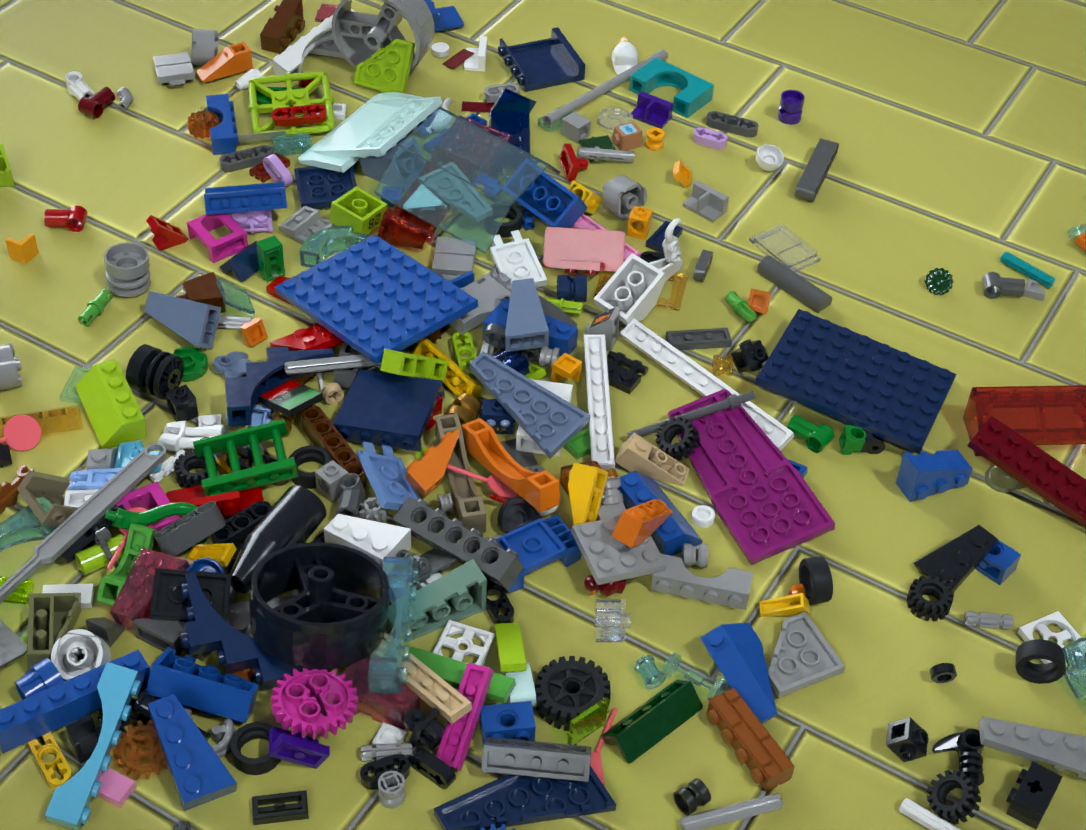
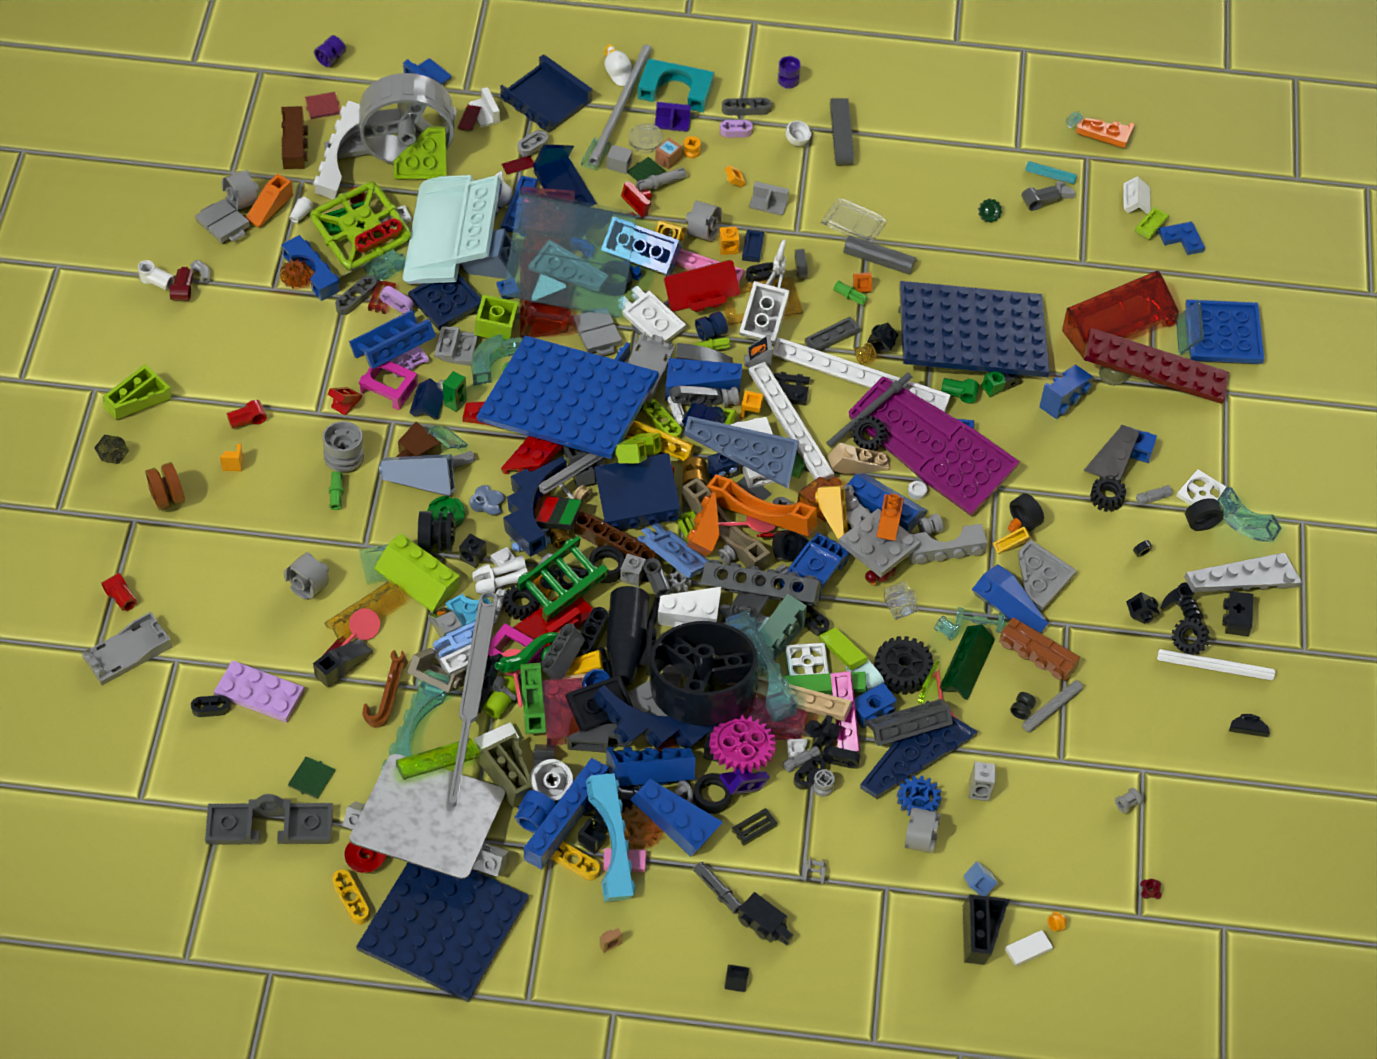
camera: 25 degrees left, 10 degrees up
orange tile [240,318,268,347] -> none
sand blue slope [505,278,549,352] -> none

